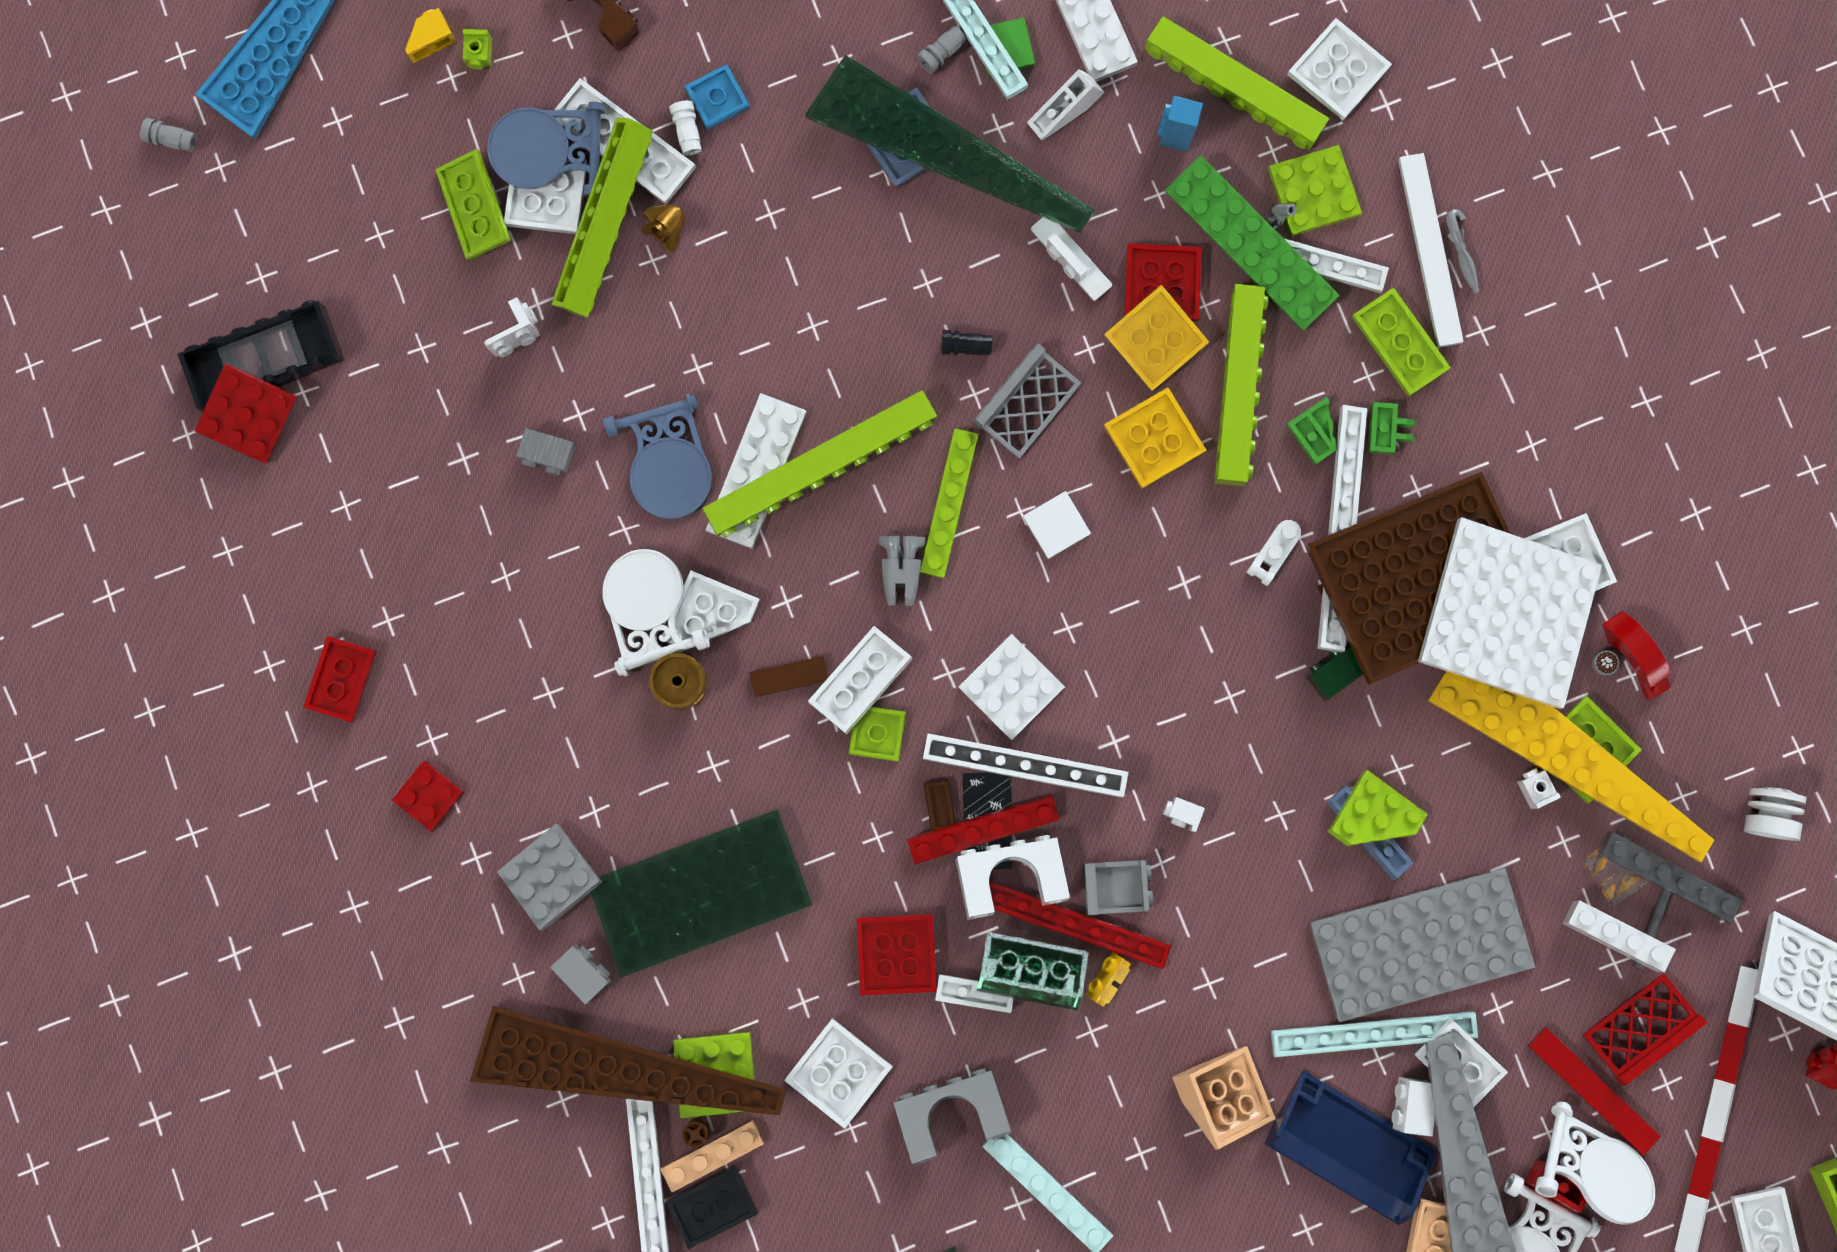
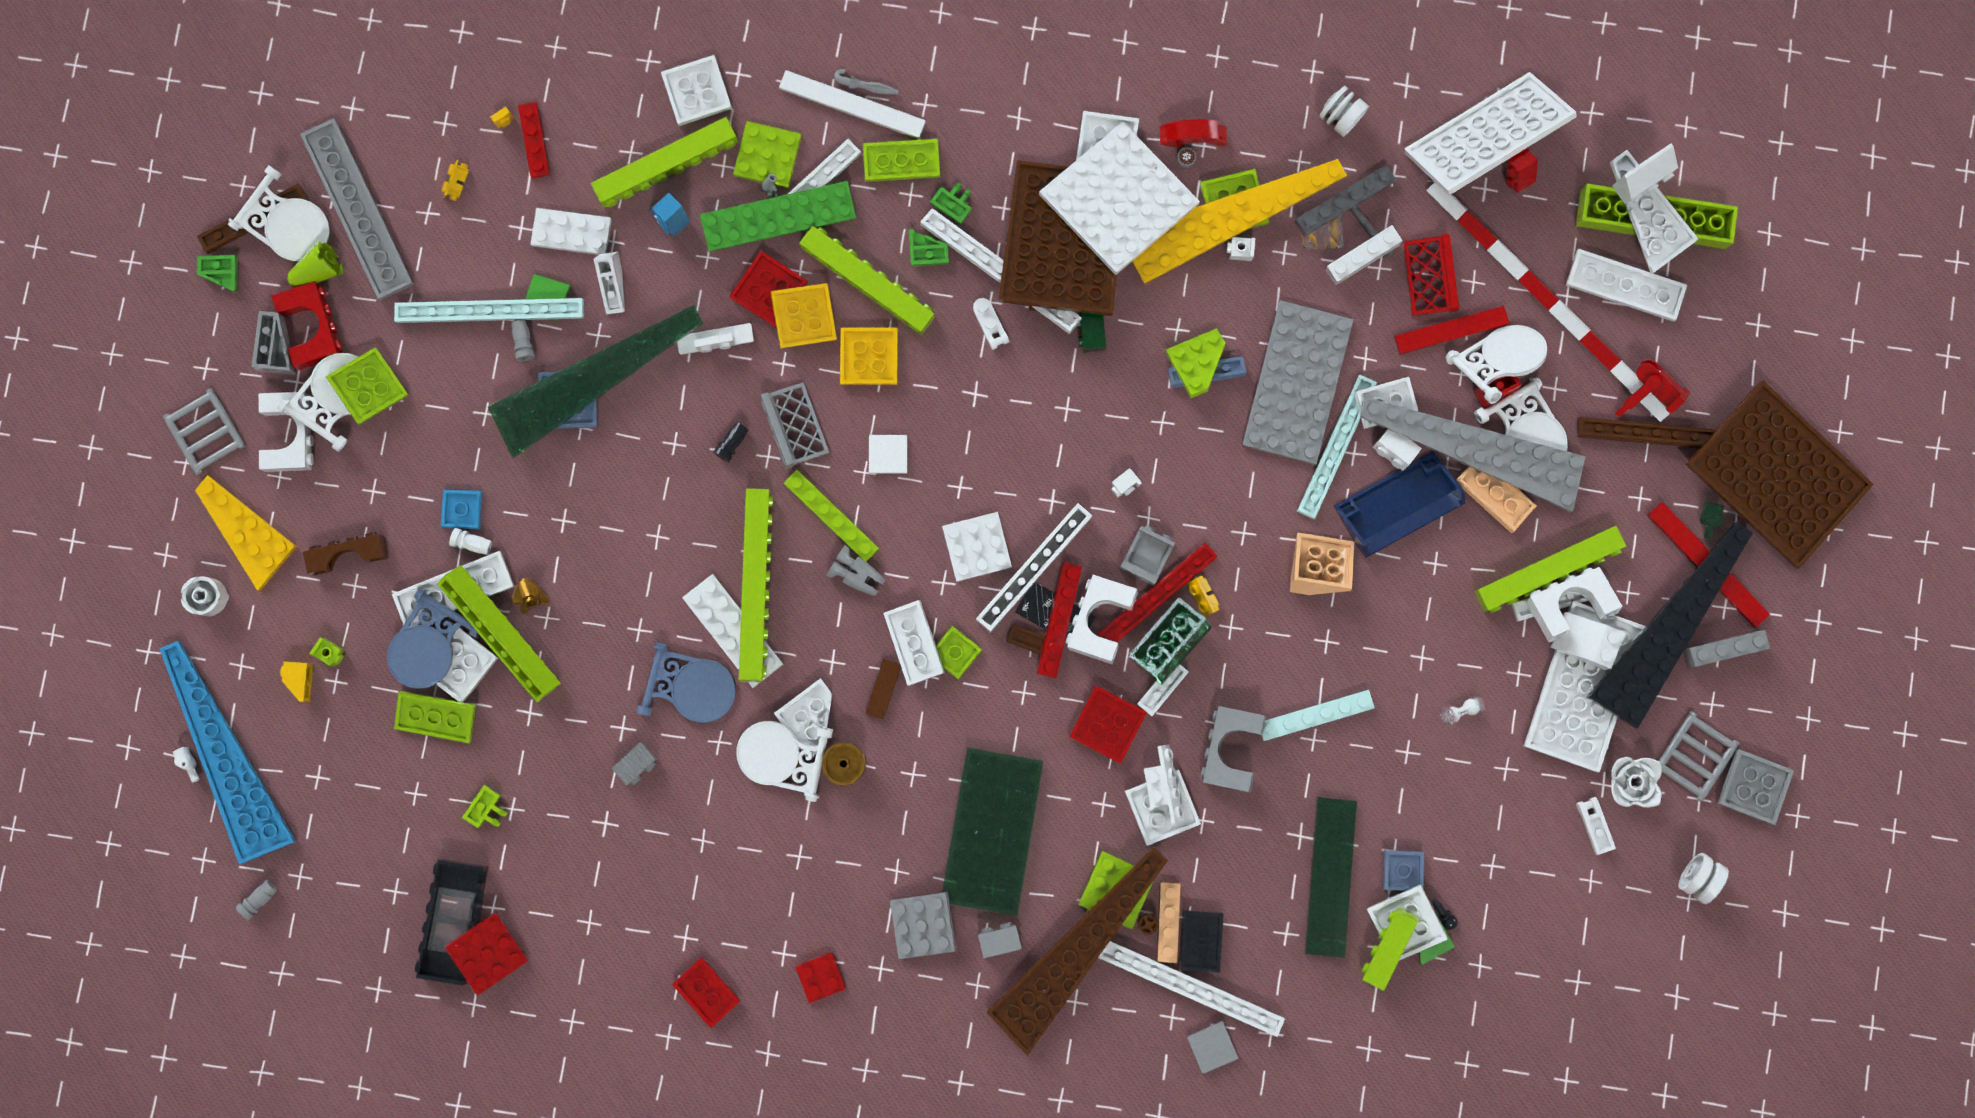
camera: 60 degrees left, 0 degrees up
white bracket [484,297,540,357] -> none
none -> lime hinge [462,785,508,828]
none -> white bracket [1144,744,1184,824]

